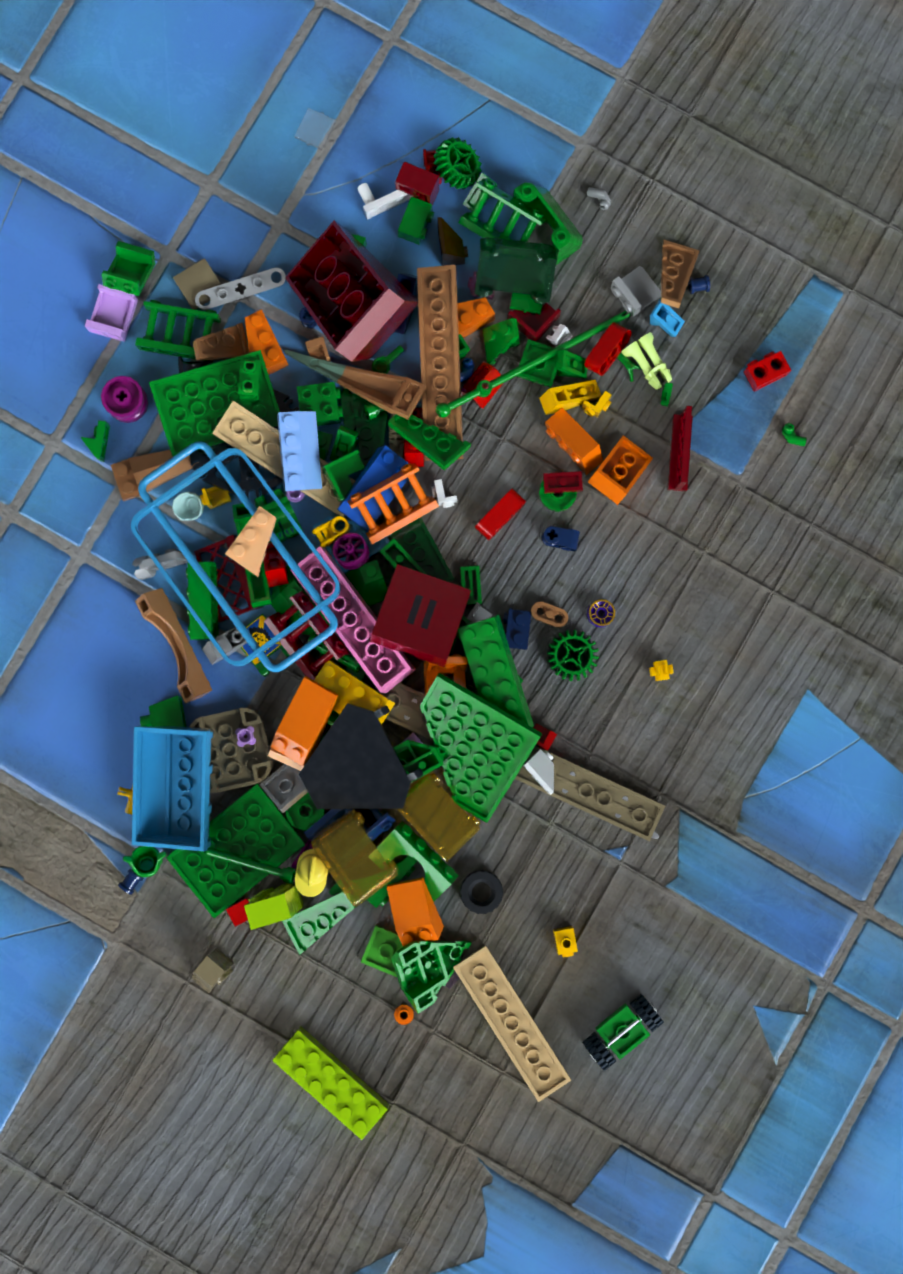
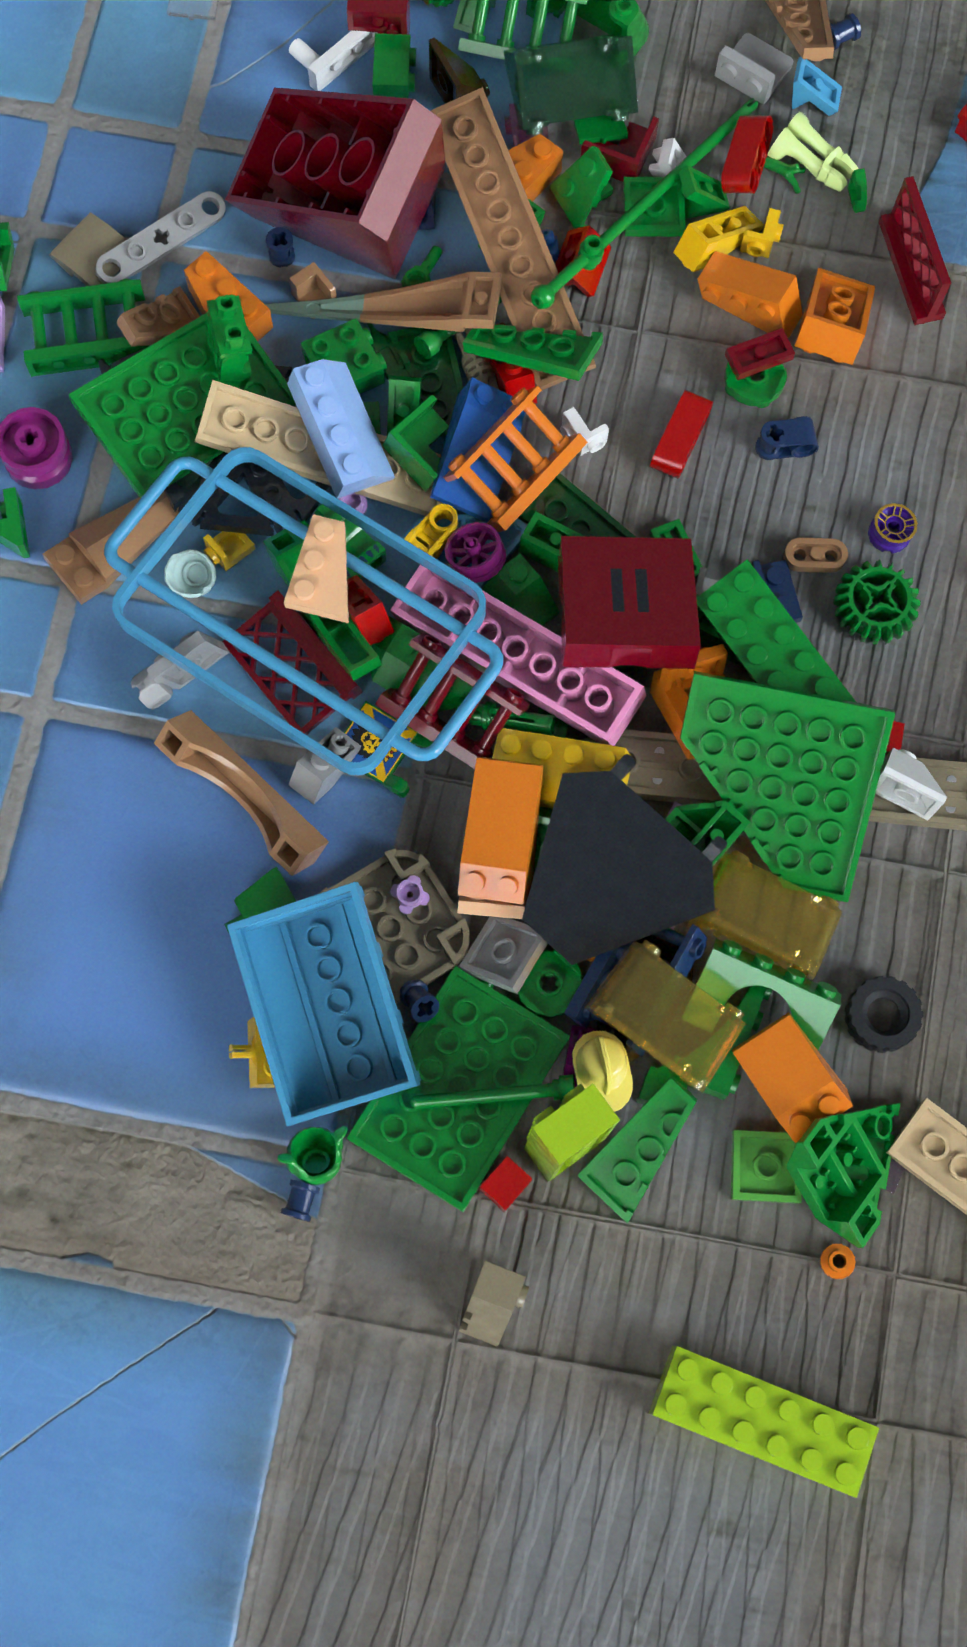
camera: 25 degrees left, 10 degrees down
green brick [186,562,219,640] -> none
none -> dark blue bush [399,979,440,1022]

